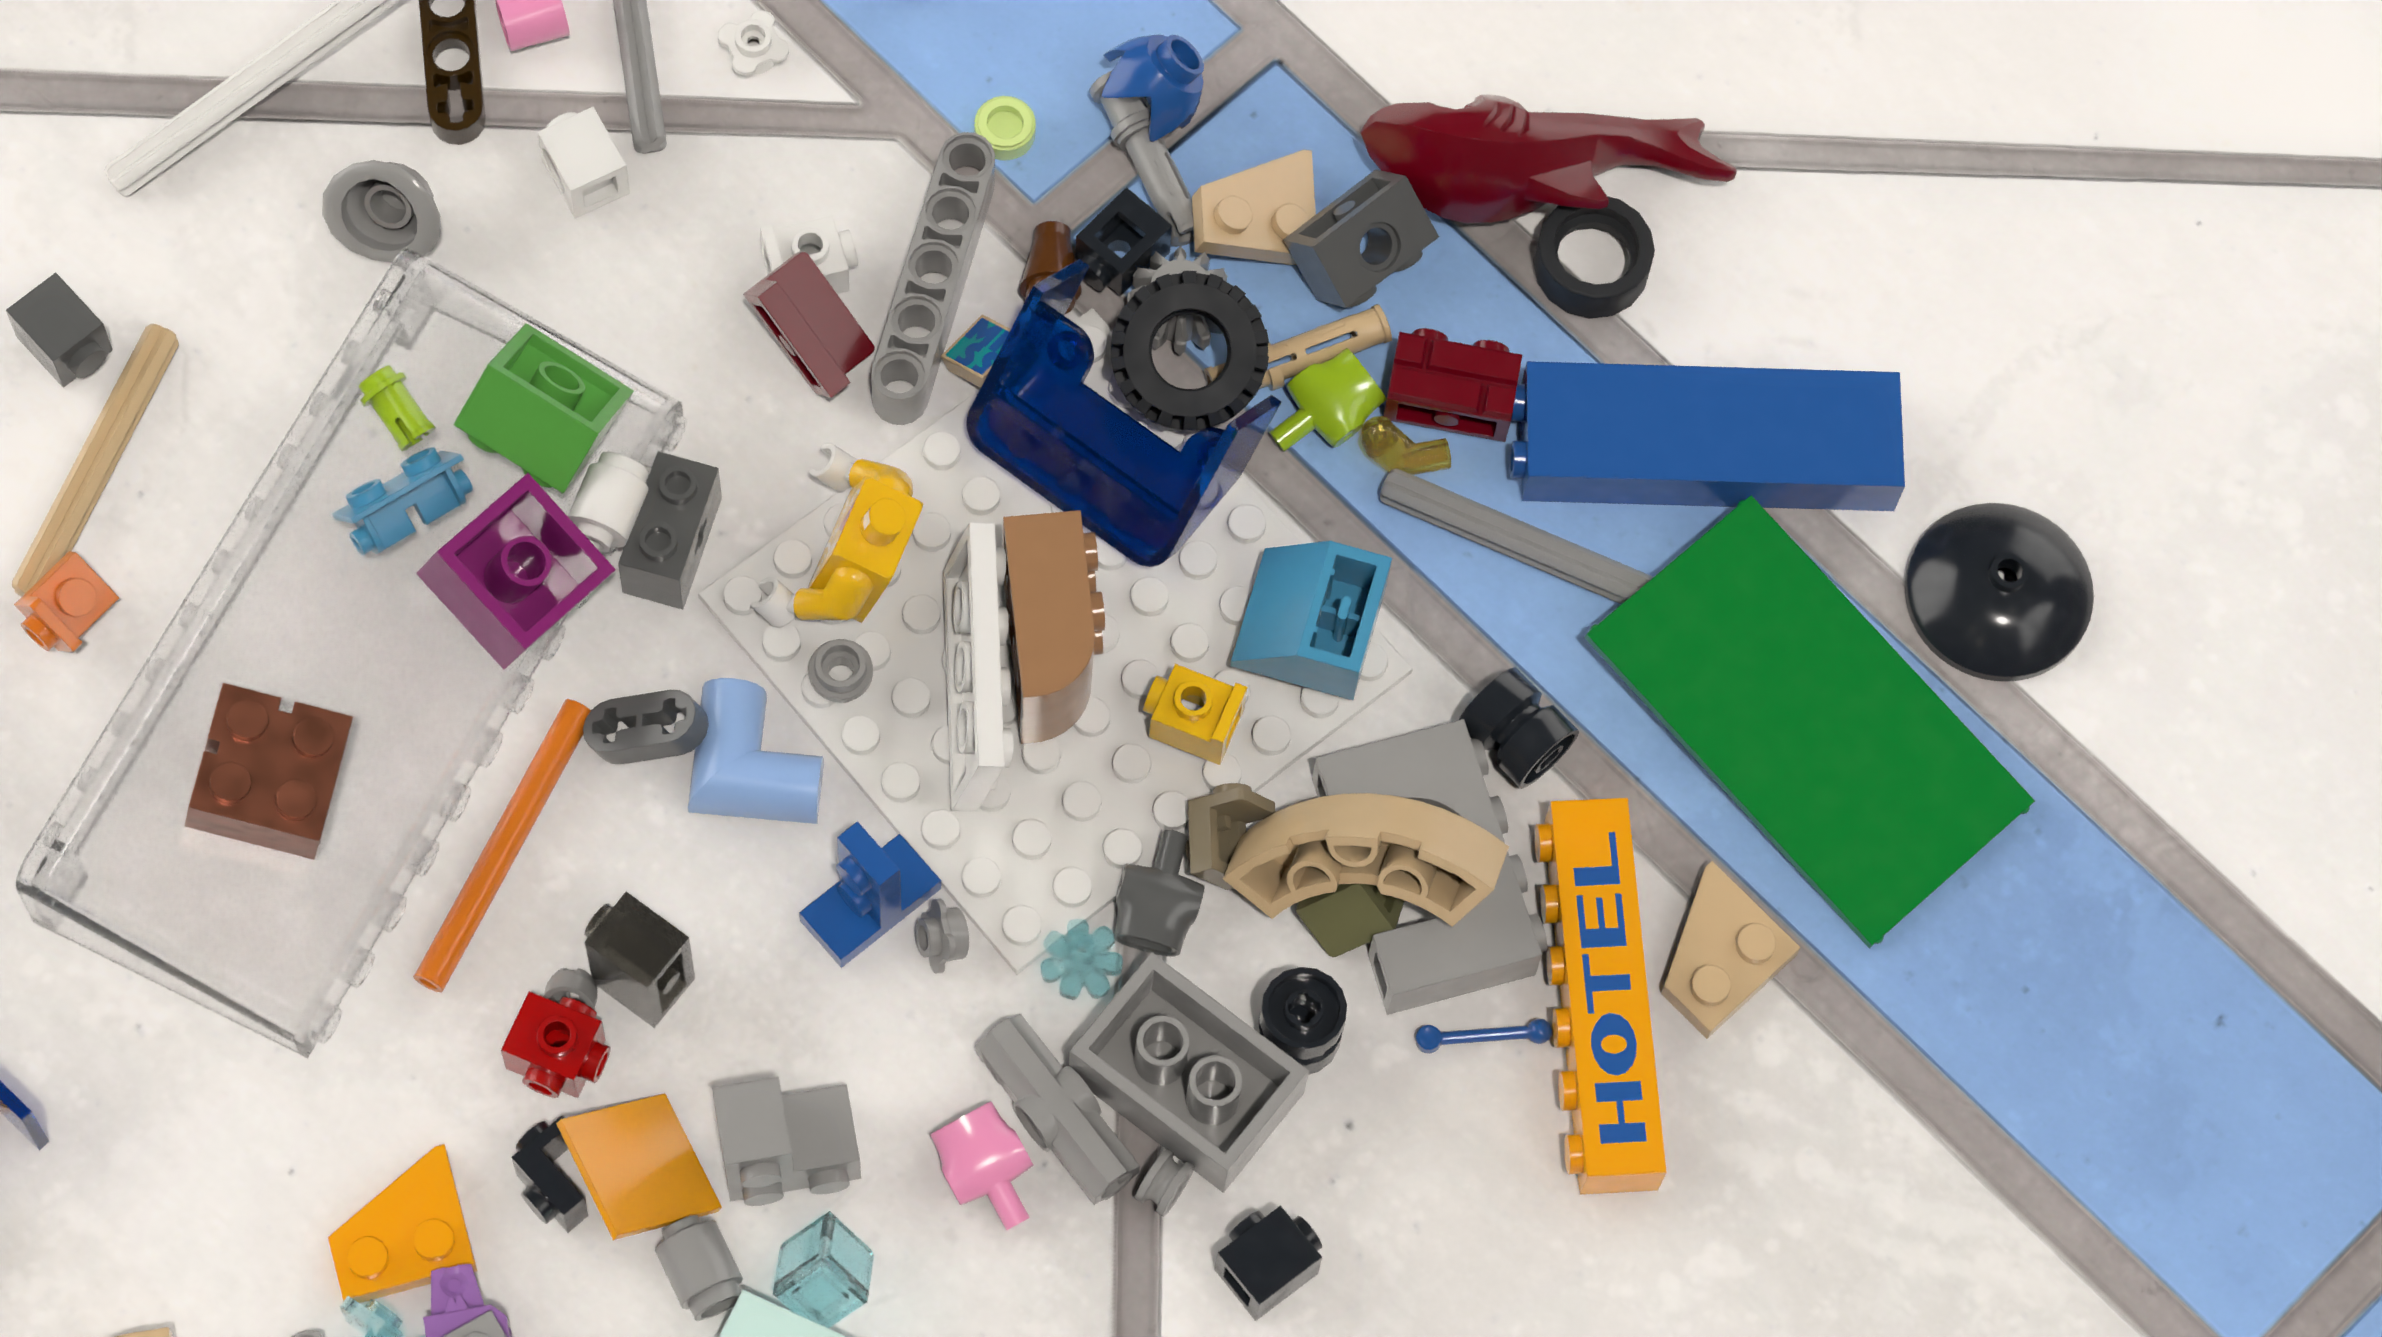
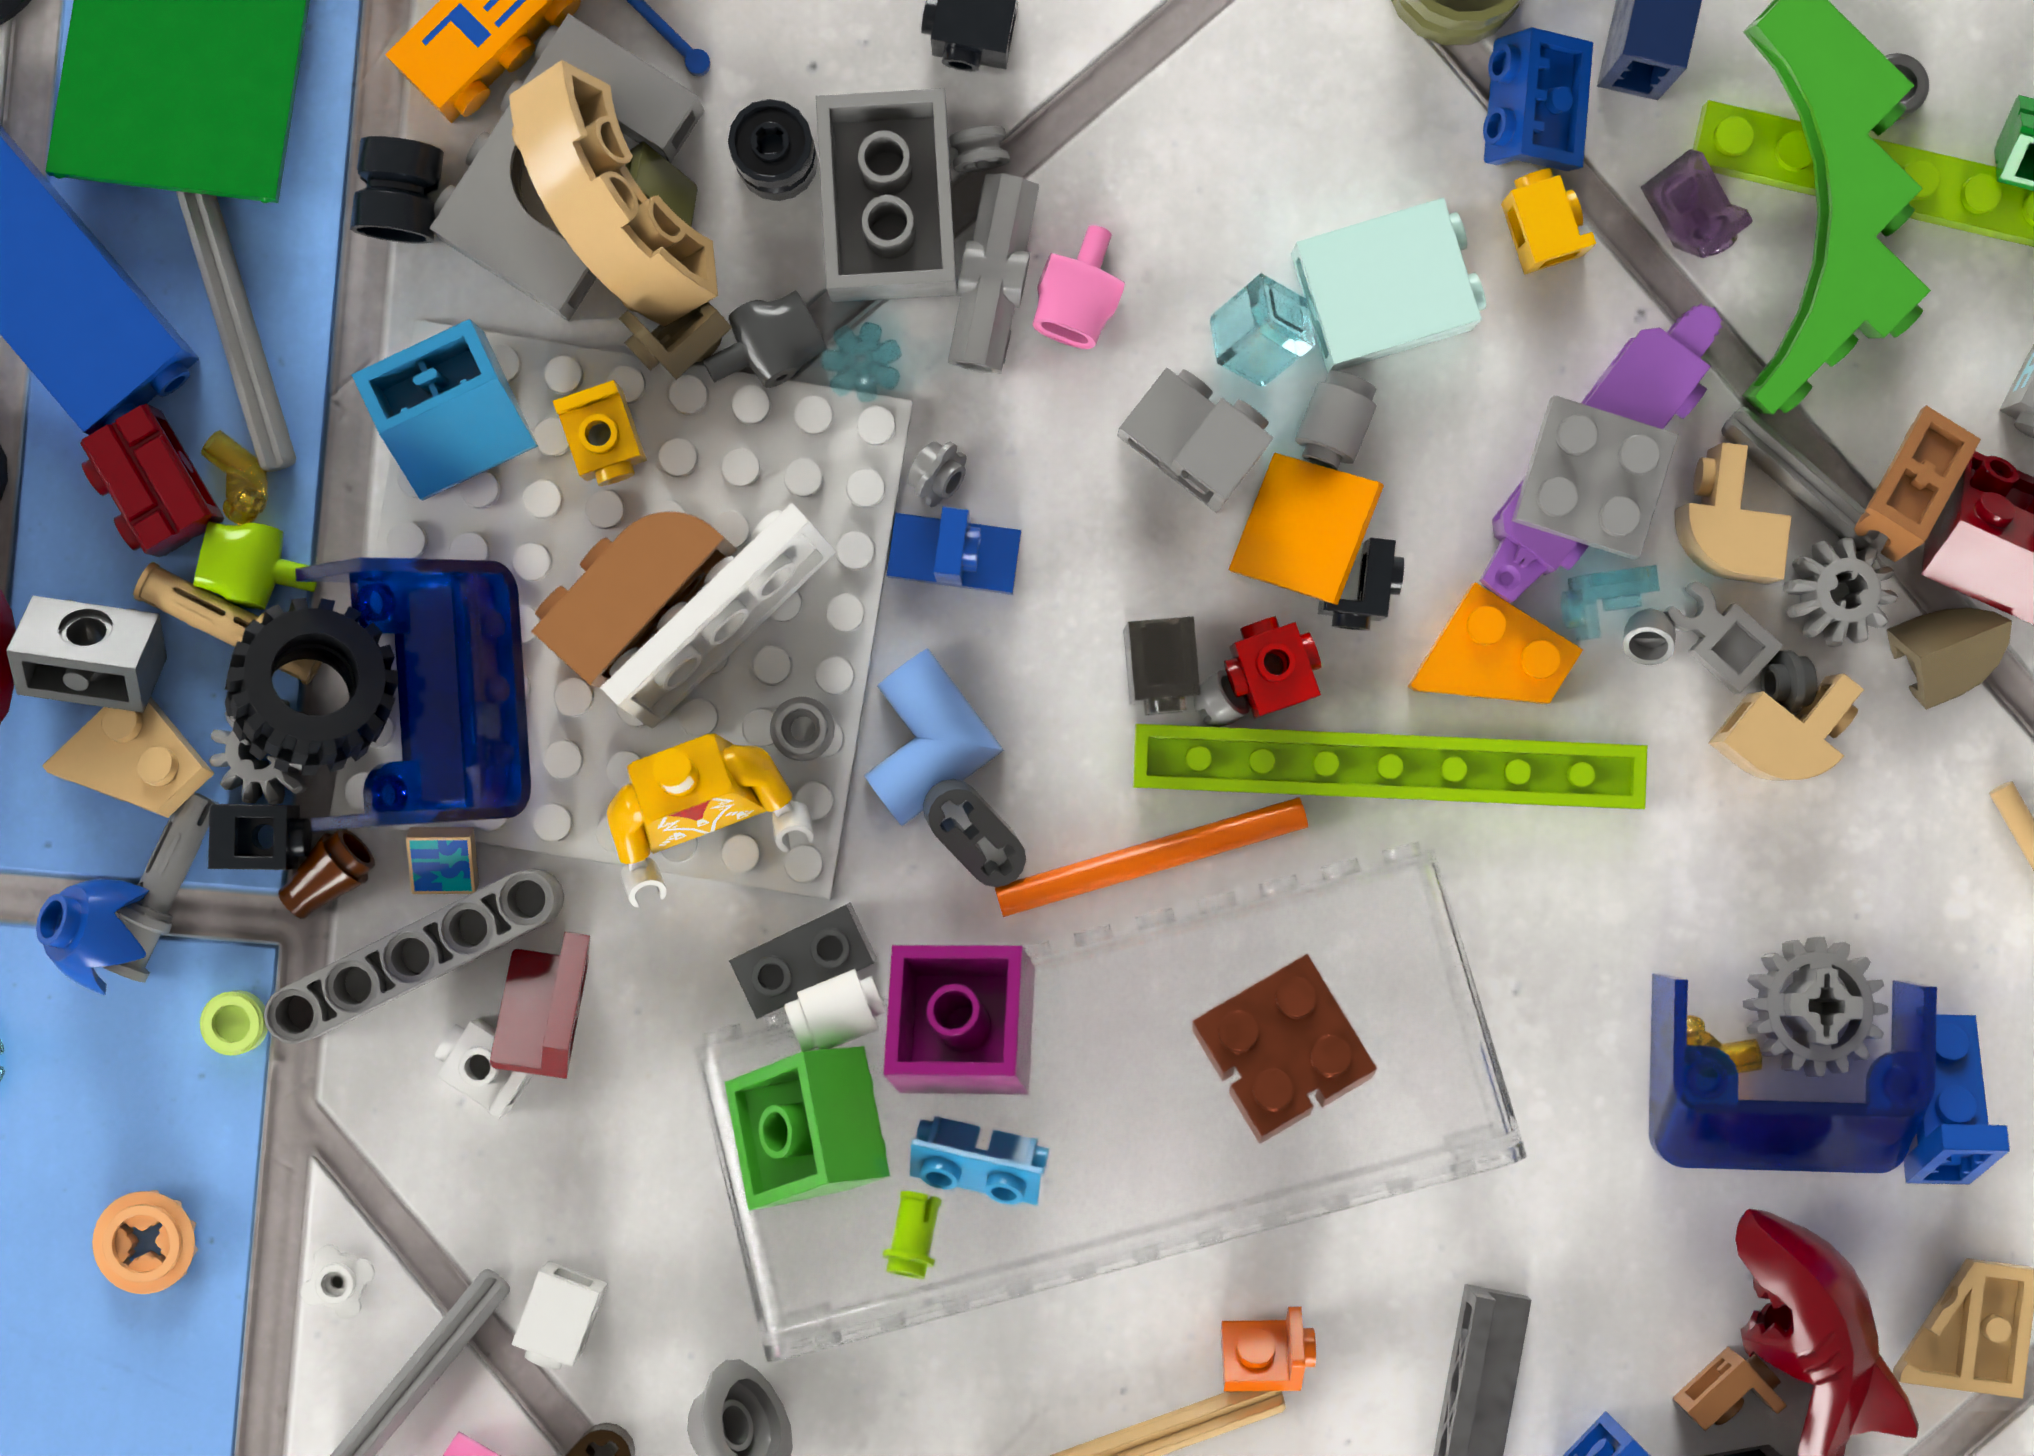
camera: 125 degrees left, 20 degrees up
none -> lime plate [1133,724,1648,809]

